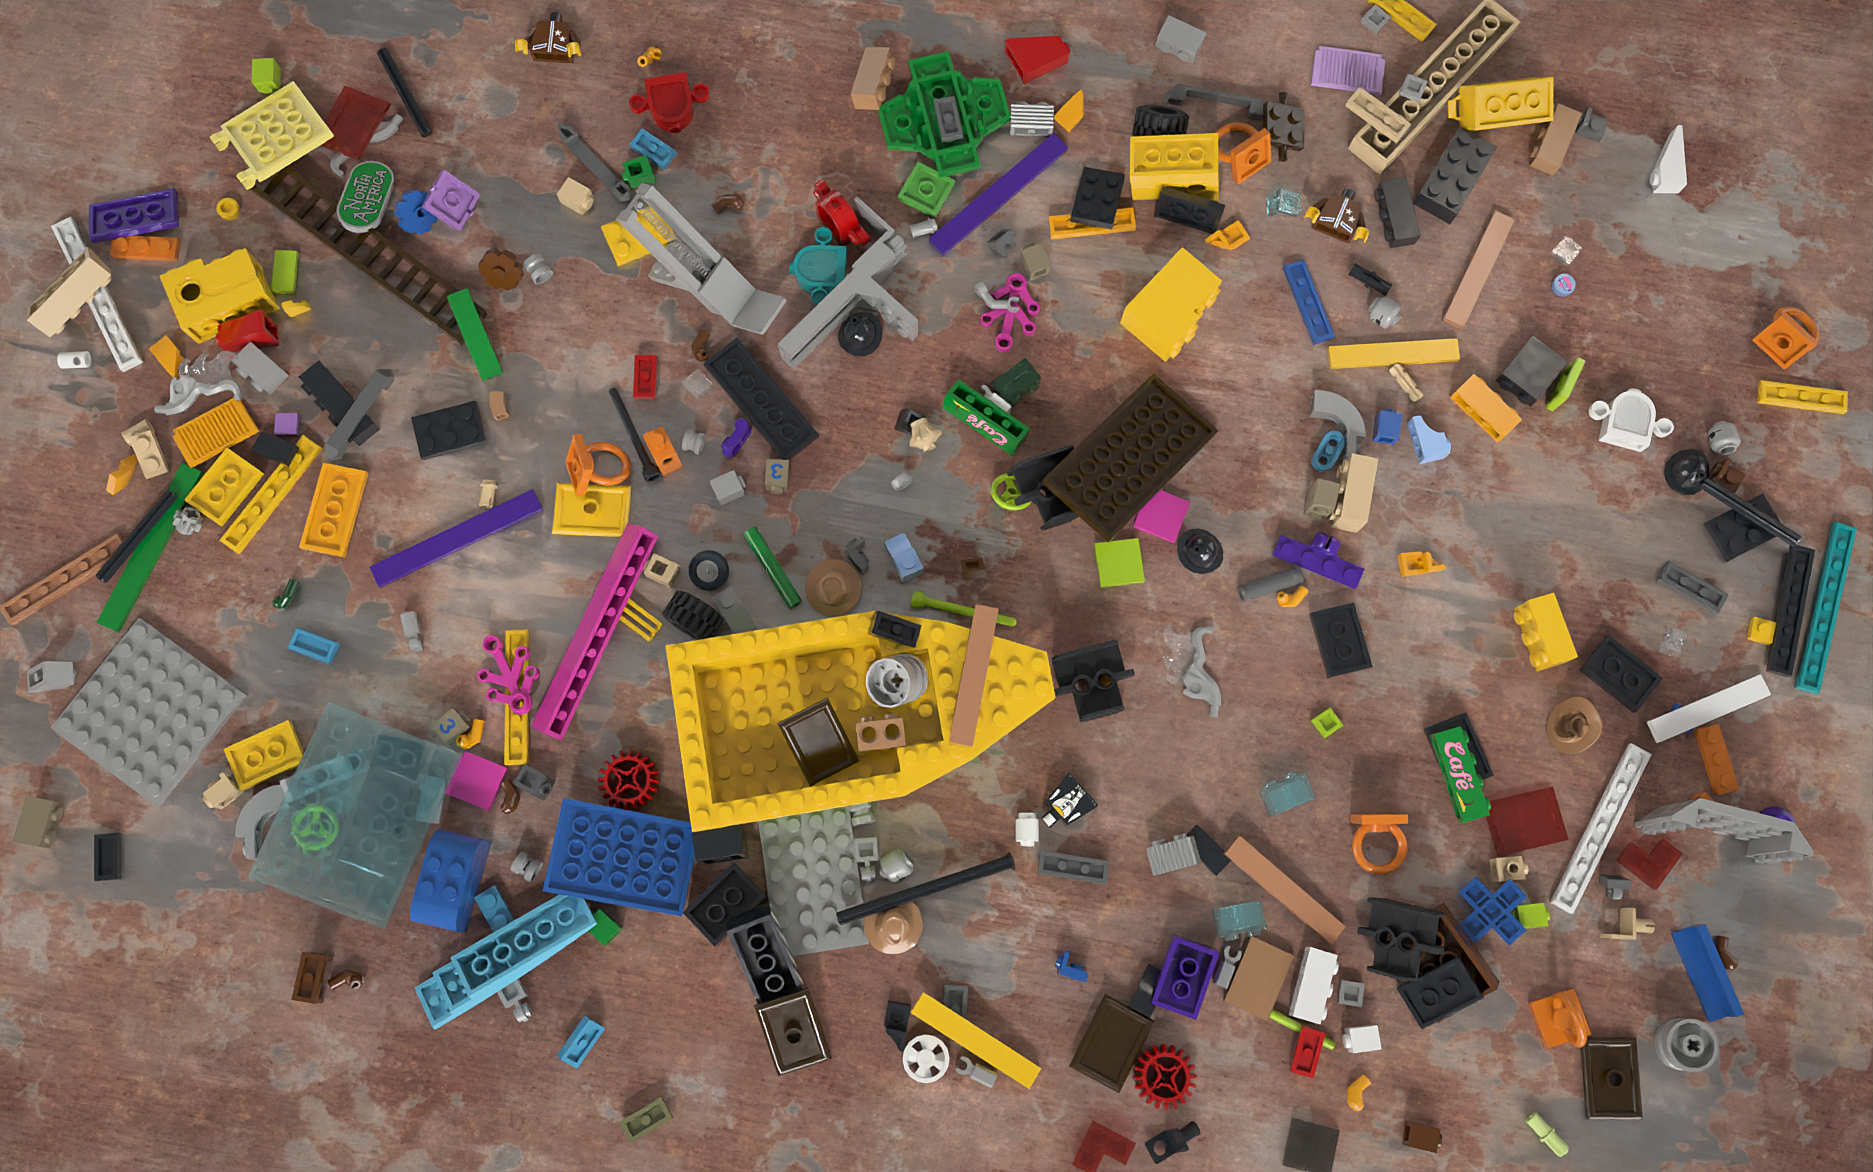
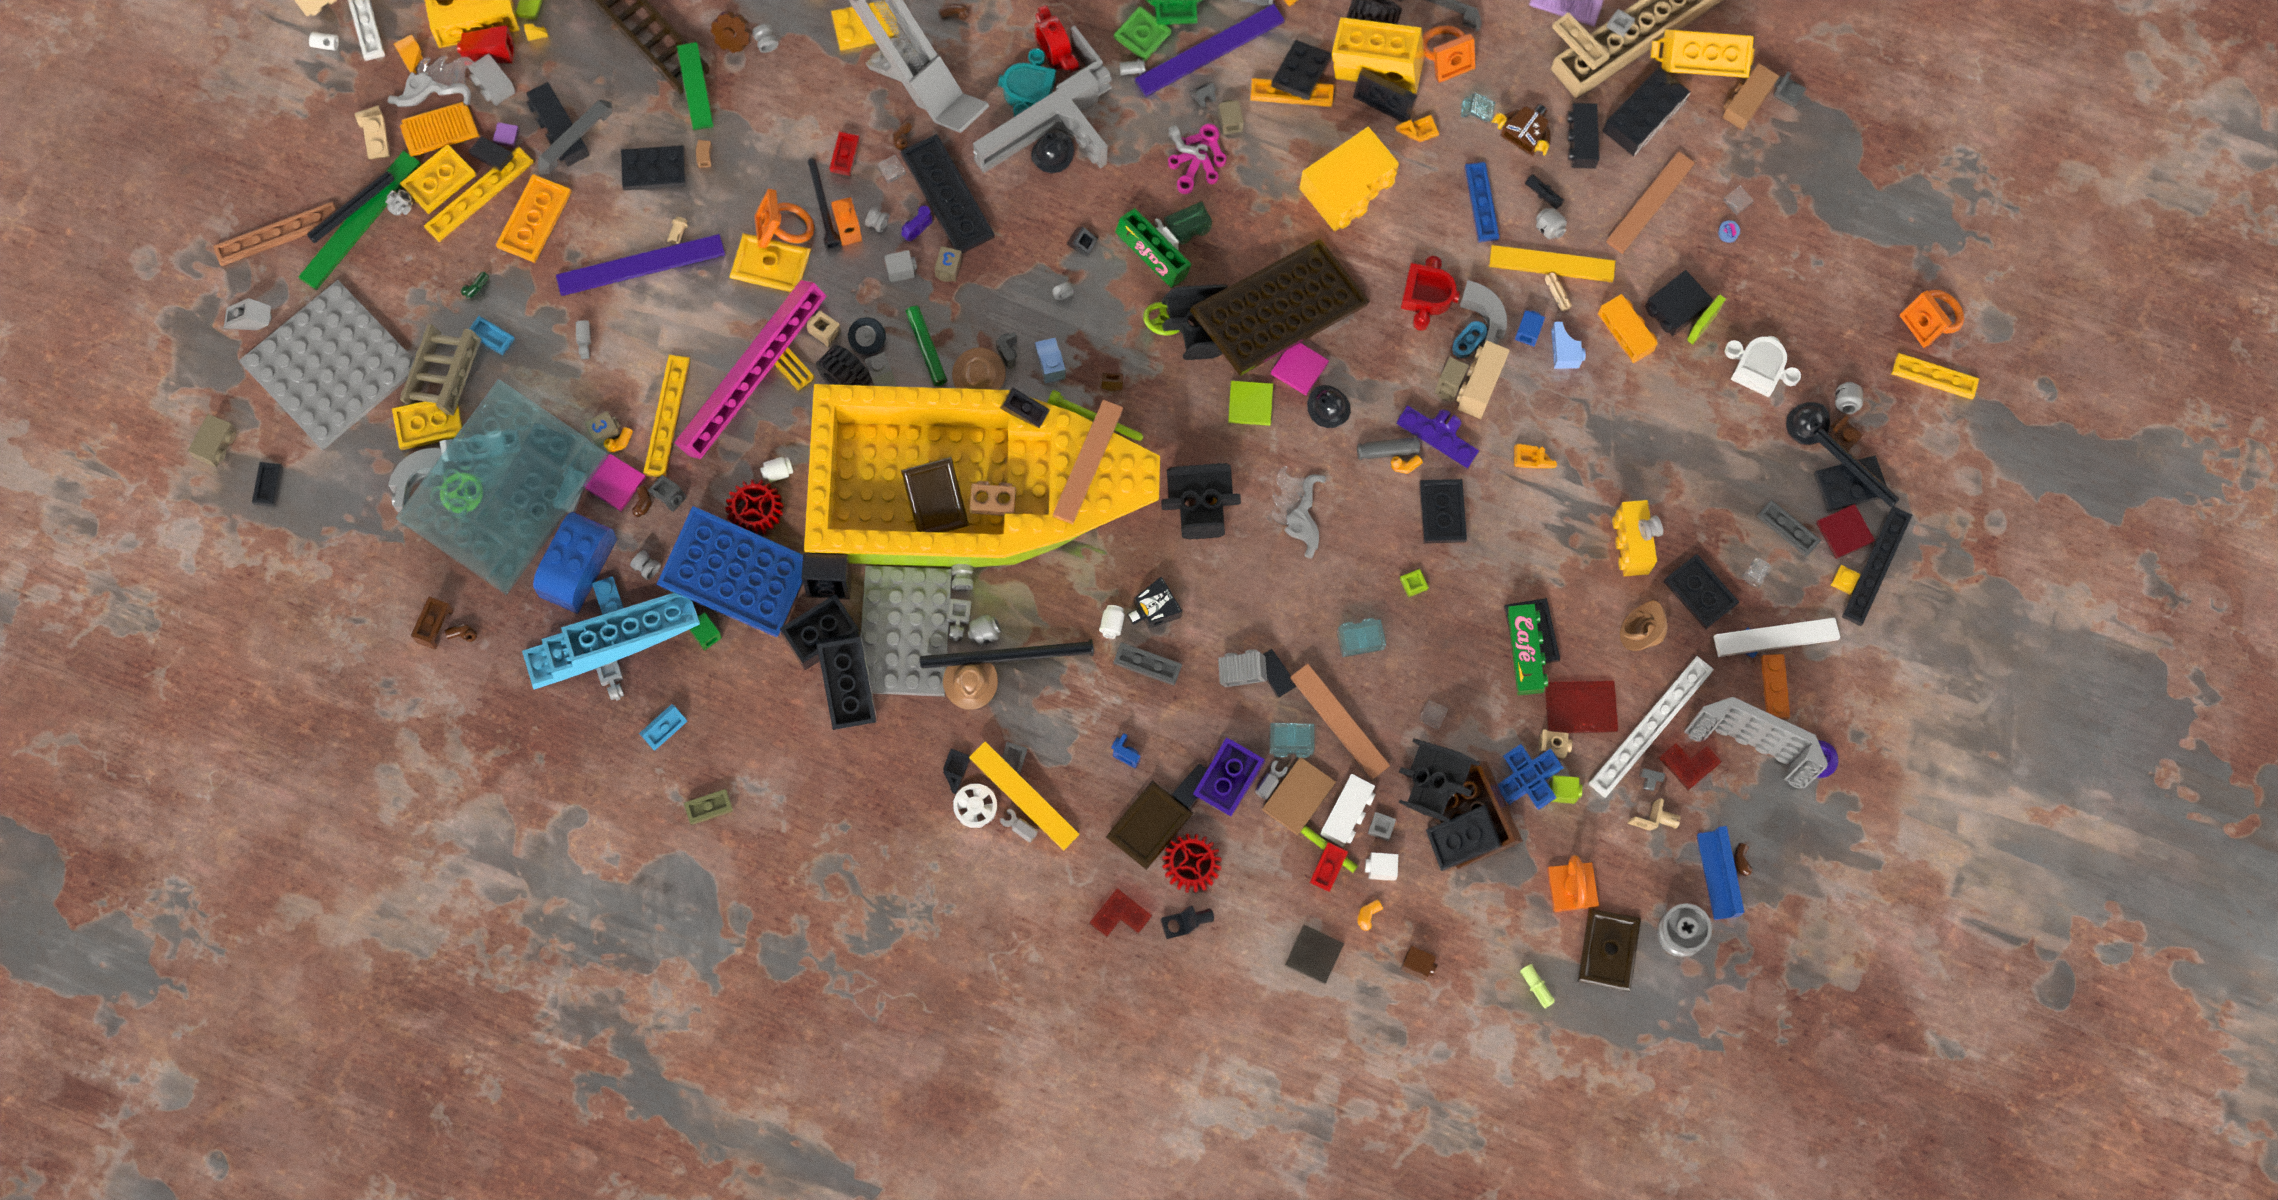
camera: 10 degrees right, 5 degrees down
light orange slope [106,454,139,495] -> none
tan brick [202,772,244,809] -> none
dark pink plant [477,635,540,715] -> none
dark brown piece [754,987,832,1076] -> none
light grey wheel [866,653,928,708] -> none
tan rock [909,418,942,452] -> none
dark brown plate [1263,92,1304,162] -> none
orange tile [1350,813,1408,875] -> none
white slope [1650,125,1687,193] -> none
teal tile [1794,521,1857,695] -> none
none -> dark tan fence [400,324,481,416]
none -> white brick [760,457,793,483]
none -> red piece [1400,256,1460,331]
none -> light grey wheel [1638,515,1663,541]
none -> dark red tile [1816,504,1875,560]

